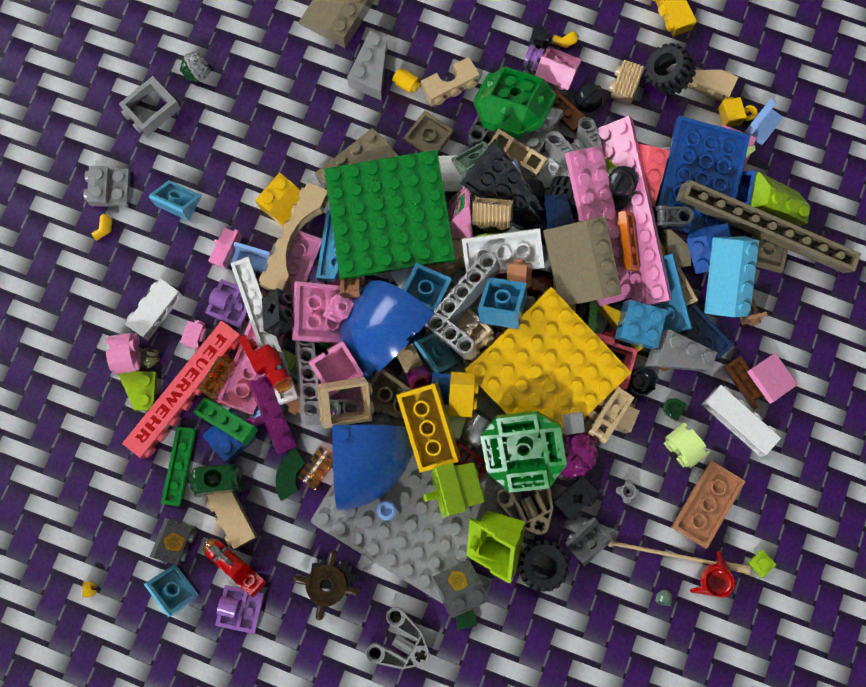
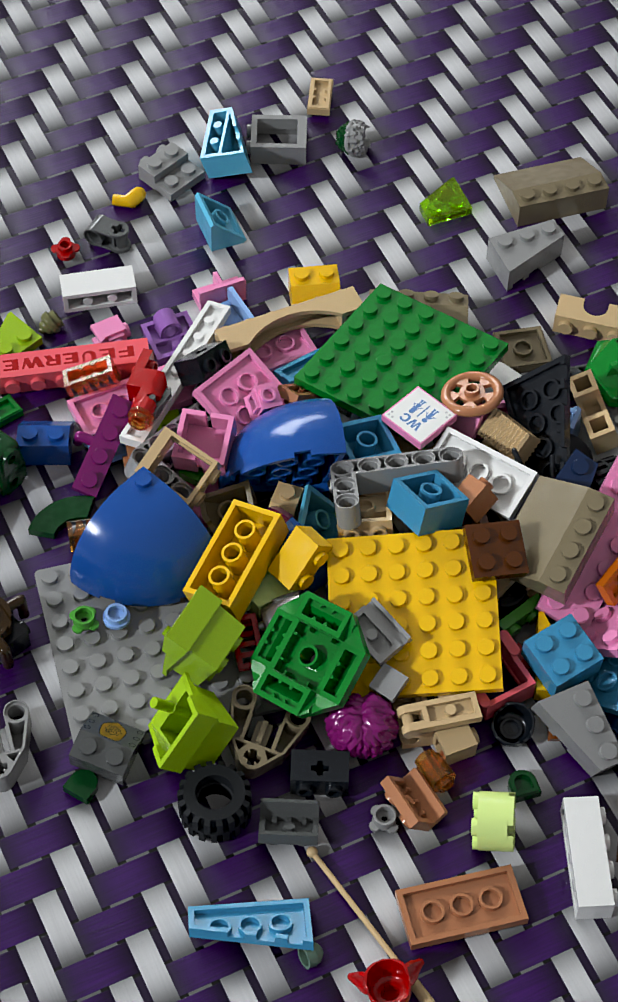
camera: 45 degrees right, 25 degrees down
bright pink brick [106,333,143,374] -> none
green tile [193,397,258,446] -> none
yellow brick [392,68,421,94] -> none
none -> red plate [51,237,80,261]
none -> bright green plate [69,606,99,634]
none -> dark grey piece [83,214,131,254]
none -> dark azure wing [188,898,314,951]
none -> medium azure wedge [200,107,253,179]
none -> tan plate [307,78,333,116]
none -> light grey plate [354,597,412,667]
none -> nougat bracket [380,768,448,831]
none -> white tile [381,386,457,450]
none -> clear orange brick [415,749,456,793]
none -> clear neon green wing [419,177,472,226]
none -> nougat plate [441,371,504,417]
none -> reddish brown plate [462,520,530,582]

